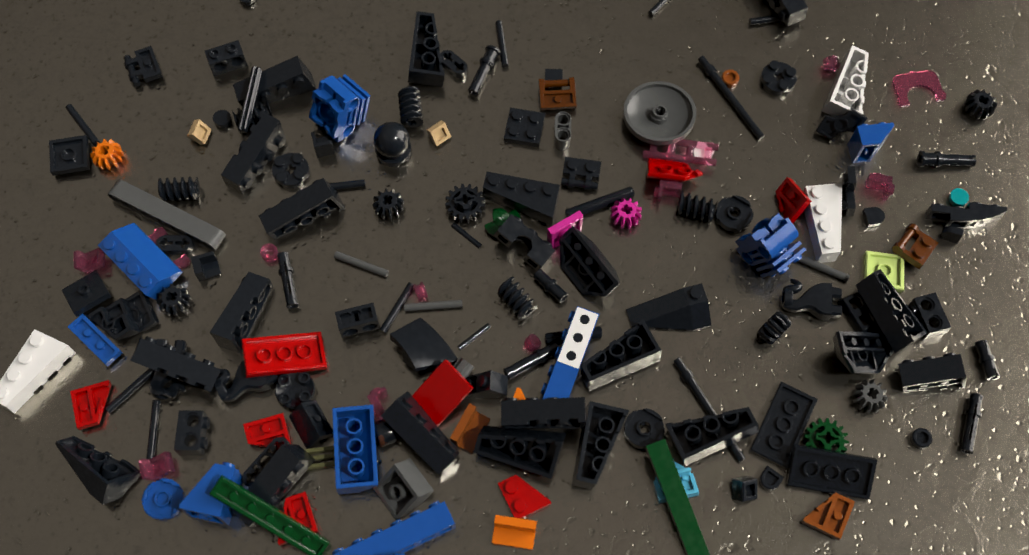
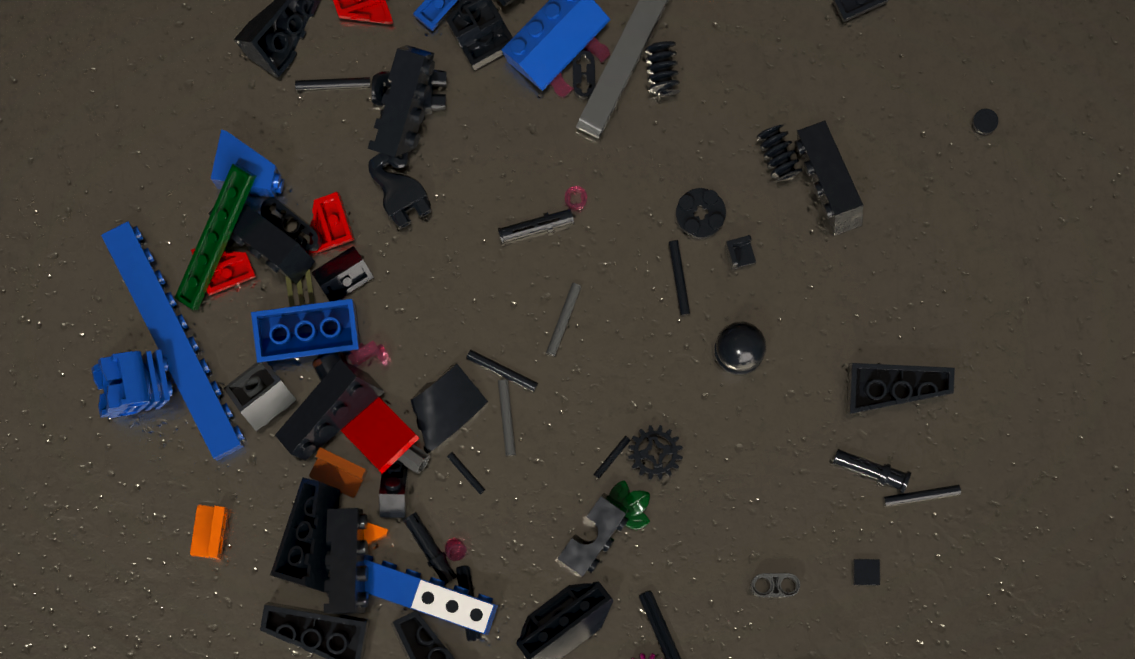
camera: 90 degrees right, 15 degrees up
black bar [105,368,155,413] -> none
clear pink bracket [138,451,175,481] -> none
blue tile [142,478,185,521] -> none
black gear [156,283,191,317] -> none
black brick [174,410,210,455] -> none
tan tile [187,119,212,145] -> none
black panel [191,251,221,282] -> none
black brick [204,40,248,77] -> none
black wedge [210,272,273,354] -> none
black tile [213,110,232,128] -> none
black wedge [221,111,286,194] -> none
black axle [238,66,262,133] -> none
red tile [241,332,327,378] -> none
black wedge [258,178,346,240] -> none
black dish [275,372,315,409] -> none
blue piece [309,74,371,142] -> none
black brick [335,303,380,338] -> none
black gear [372,188,404,220] -> none
black piece [398,86,423,128] -> none
clear pink bush [413,282,428,301] -> none
tan tile [427,120,451,146] -> none
black beam [440,50,468,78] -> none
black wedge [483,171,560,227] -> none
black piece [497,277,538,320] -> none
red wing [498,475,551,519] -> none
black plate [504,108,545,147] -> none
black pin [533,269,569,303] -> none
reddish brown plate [539,77,577,110] -> none
dark pink plate [547,210,583,249] -> none
black plate [561,157,601,191] -> none

